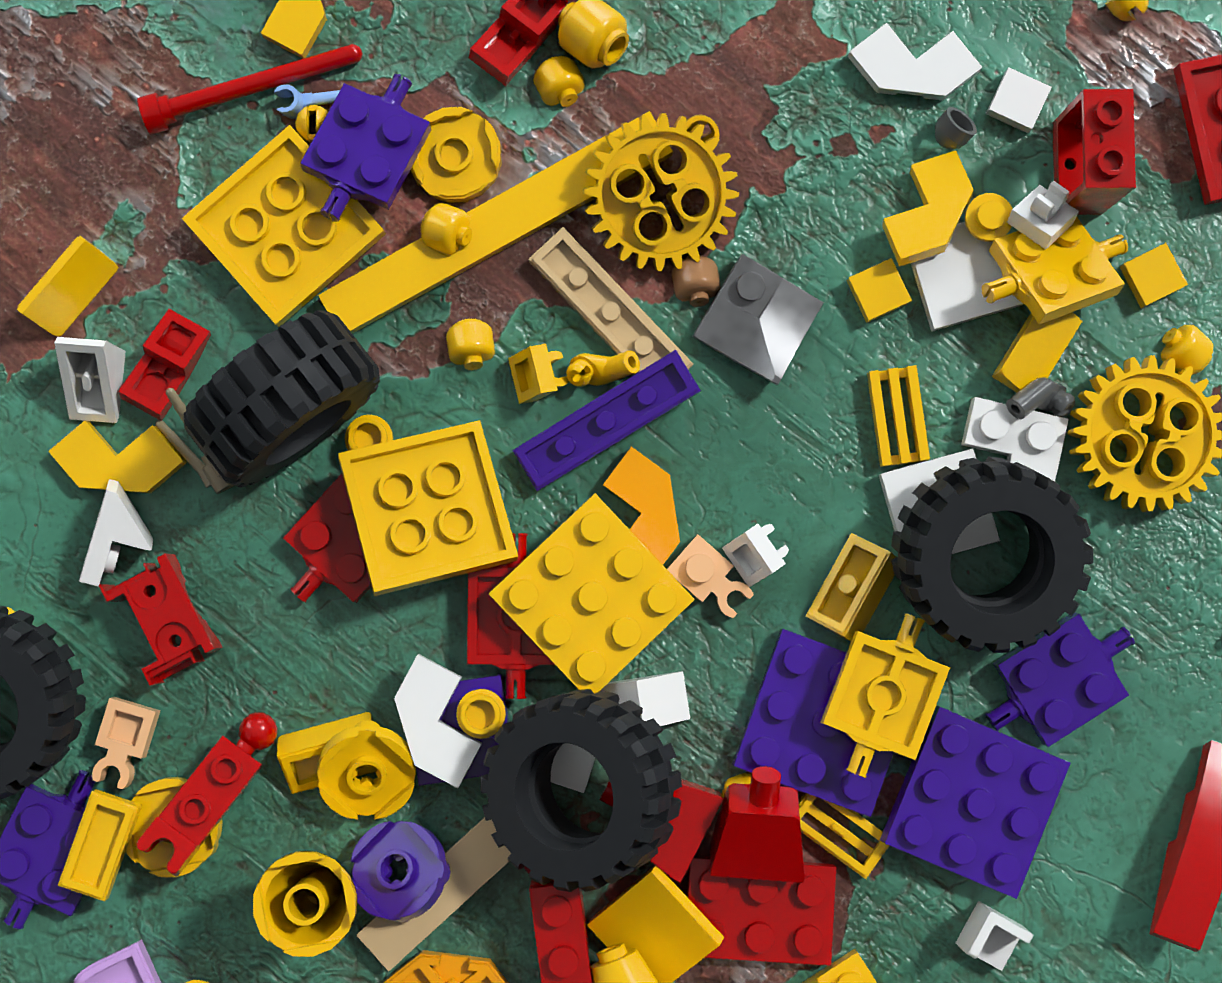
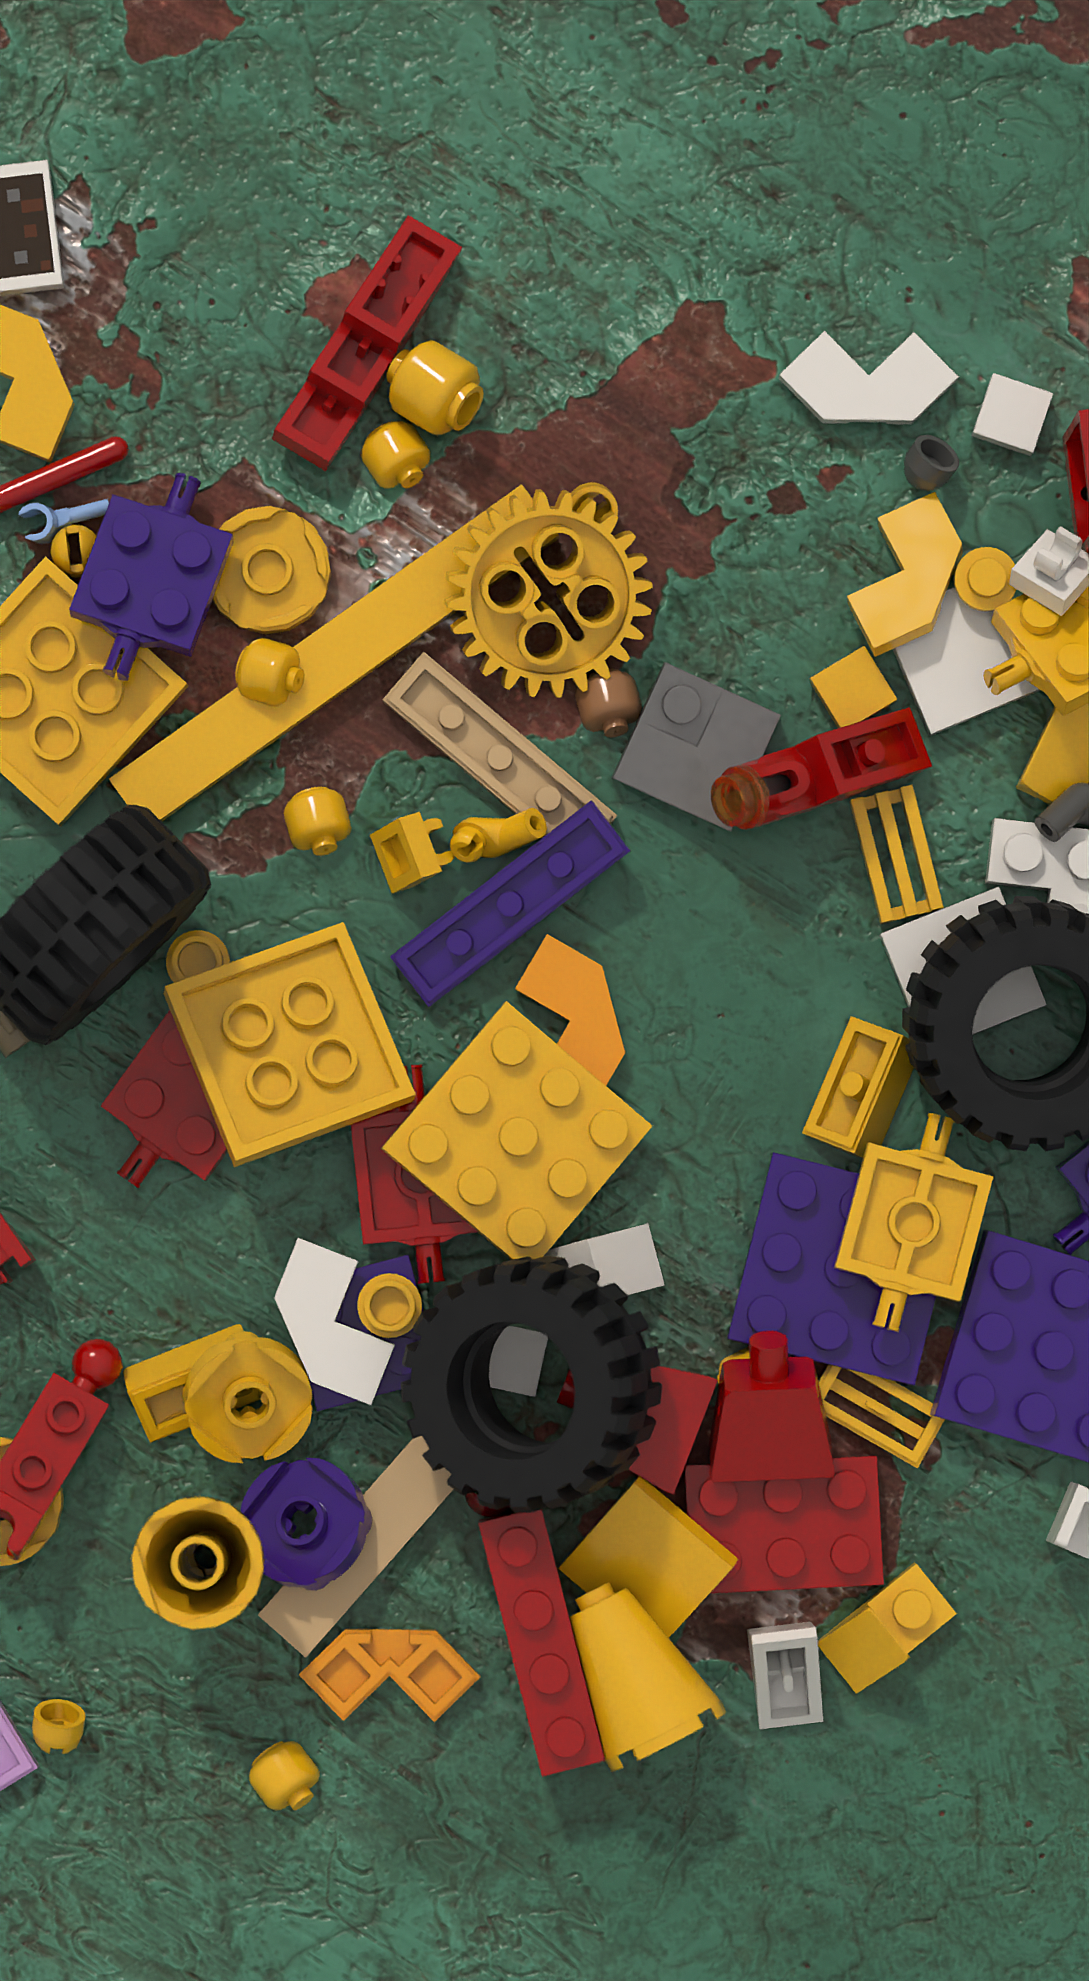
camera: 10 degrees left, 0 degrees up
light nougat plate [667,534,754,618] -> none
white tile [722,524,789,587] -> none
none -> red plate [711,707,932,829]

